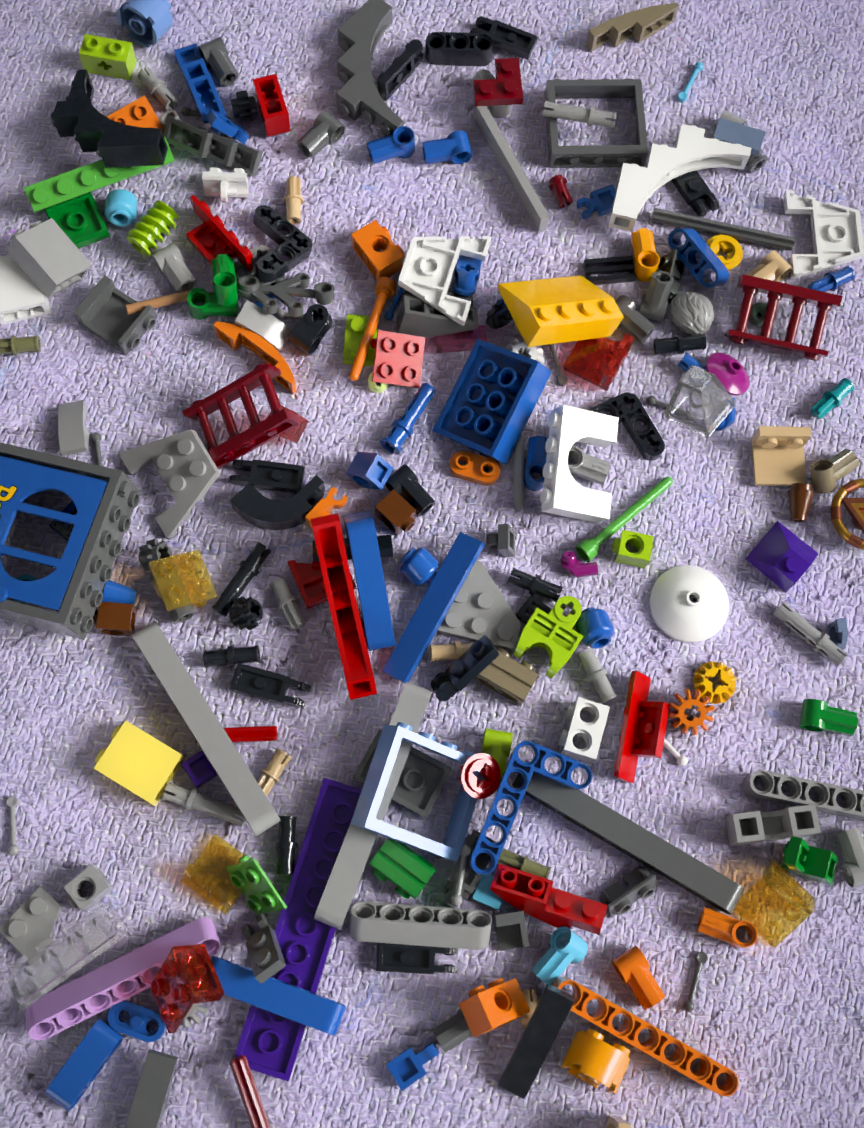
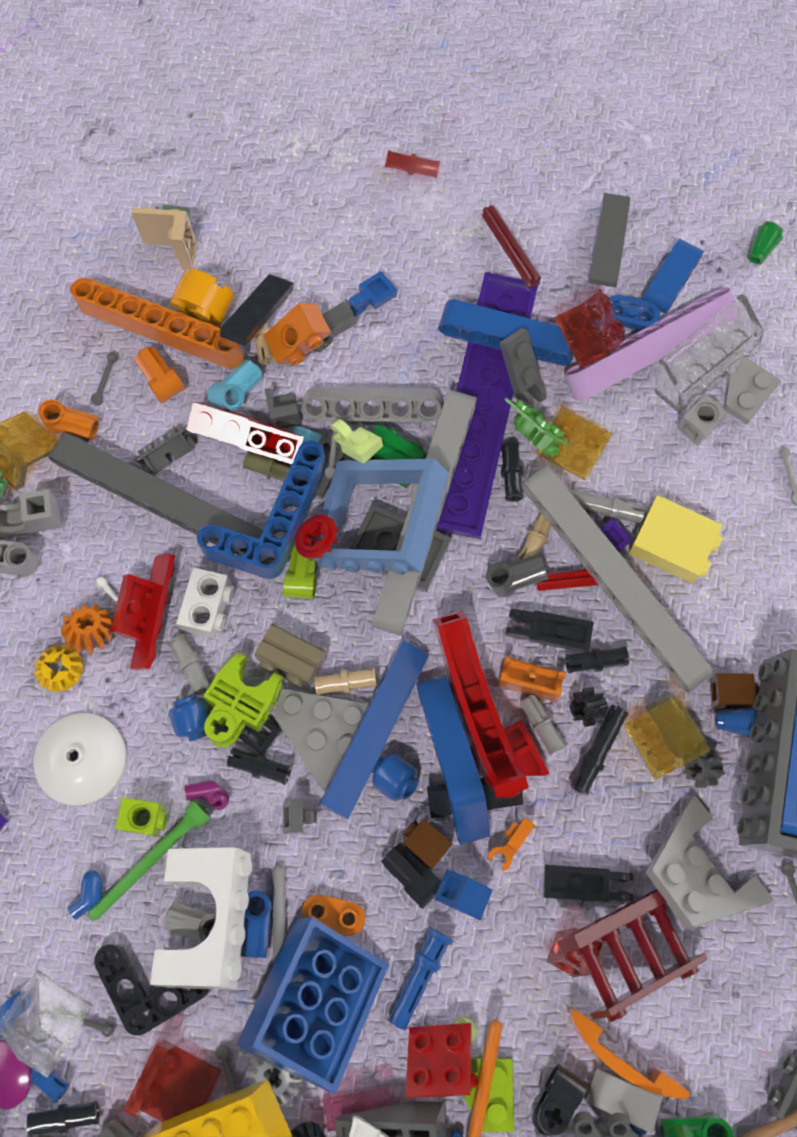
camera: 175 degrees left, 0 degrees up
black arch [230,475,325,530] -> none
black hinge [376,943,458,974] -> none
black hinge [430,634,499,702] -> none
none -> blue arm [67,870,102,920]
none -> yellowish green plate [330,419,383,464]
none -> dark grey piece [486,553,549,598]
none -> orange hinge [498,656,566,702]

